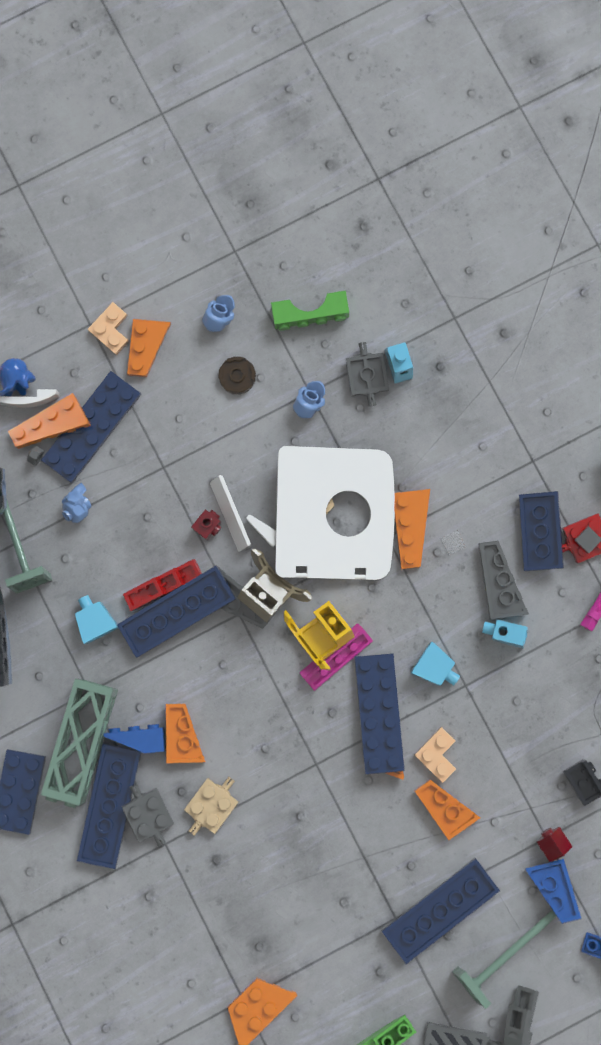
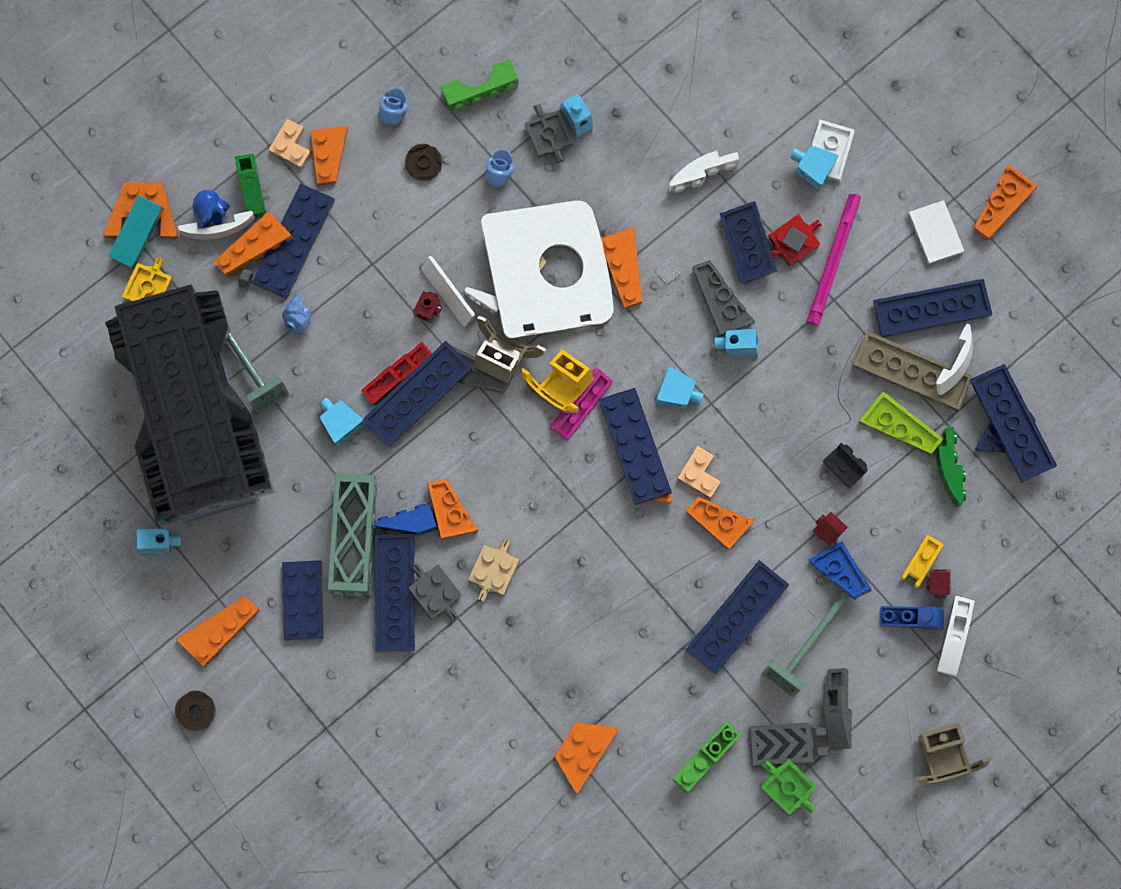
camera: 20 degrees left, 5 degrees down
none -> green slope [235,153,266,215]
none -> white slope [668,151,739,193]

